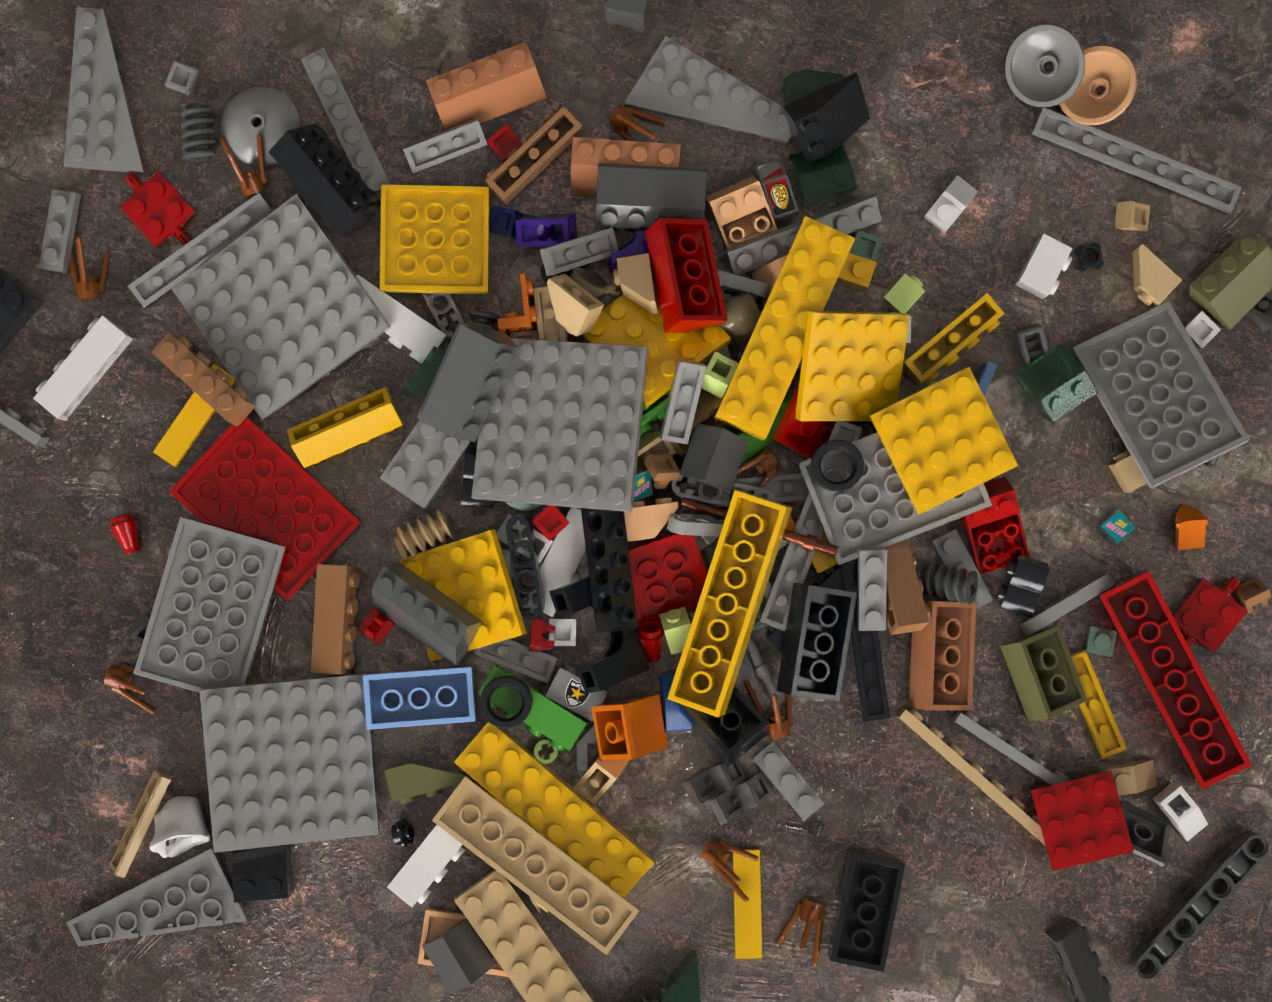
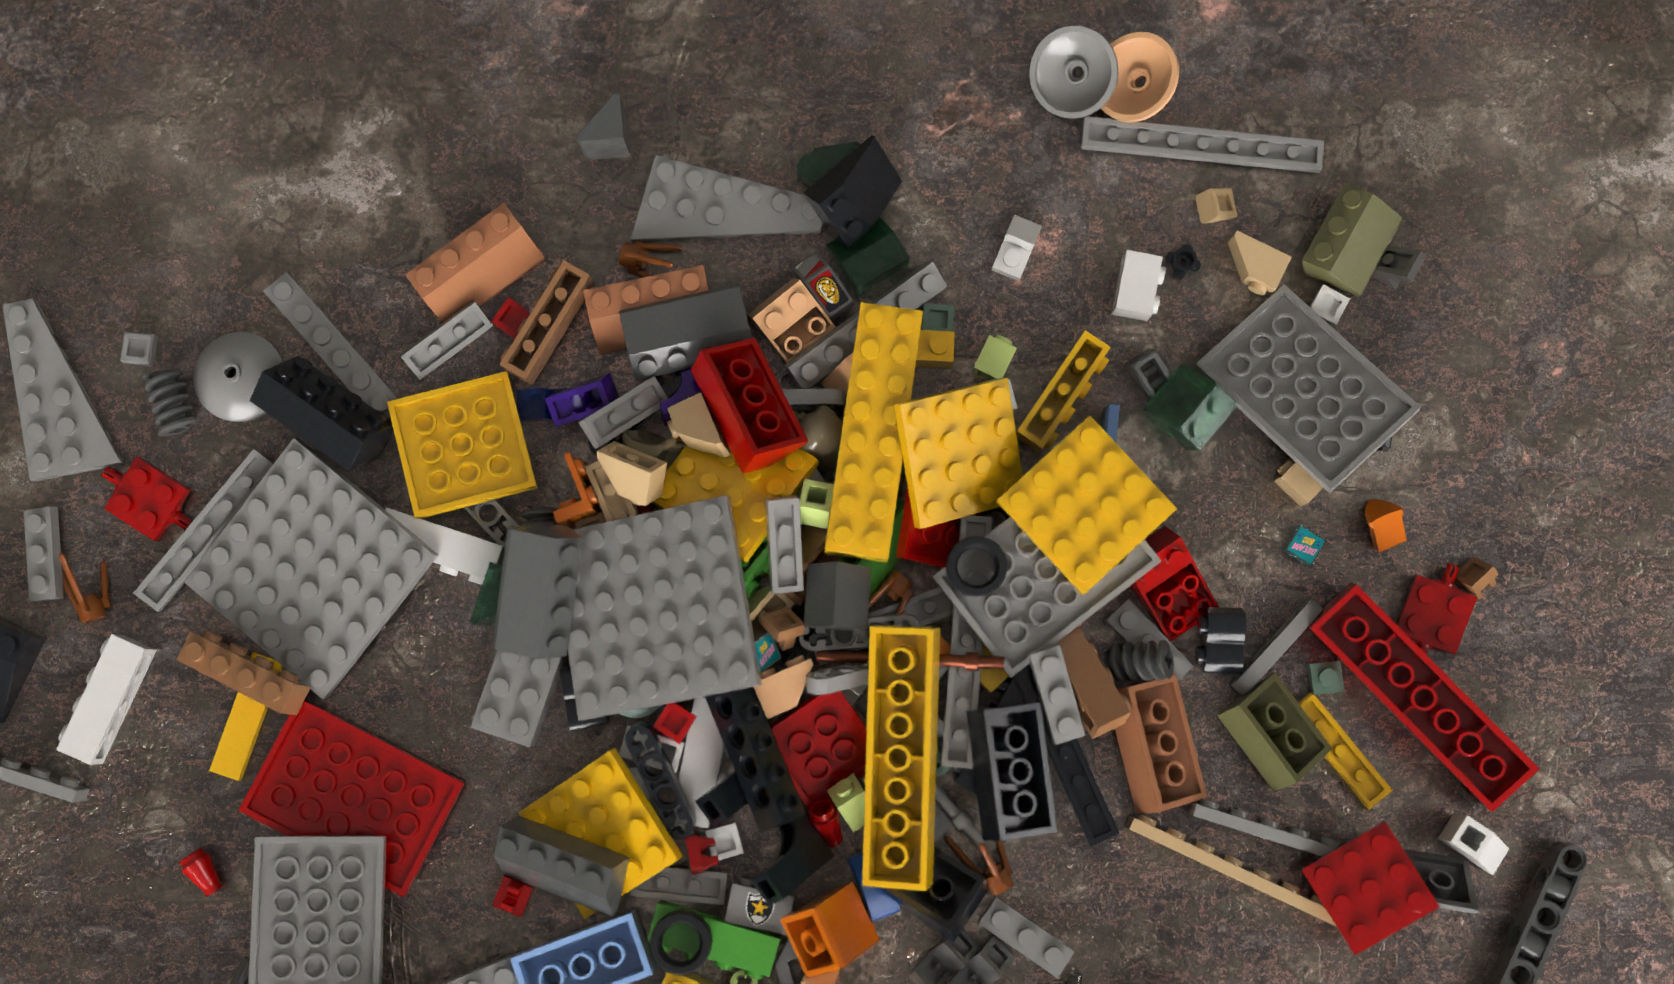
camera: 15 degrees left, 5 degrees down
dark orange plant [219,134,268,196] -> none
yellow brick [287,387,403,468] -> none
medium nougat brick [310,564,360,675] -> none
tan piece [394,510,454,560] -> none
tan slope [1099,759,1157,796] -> none

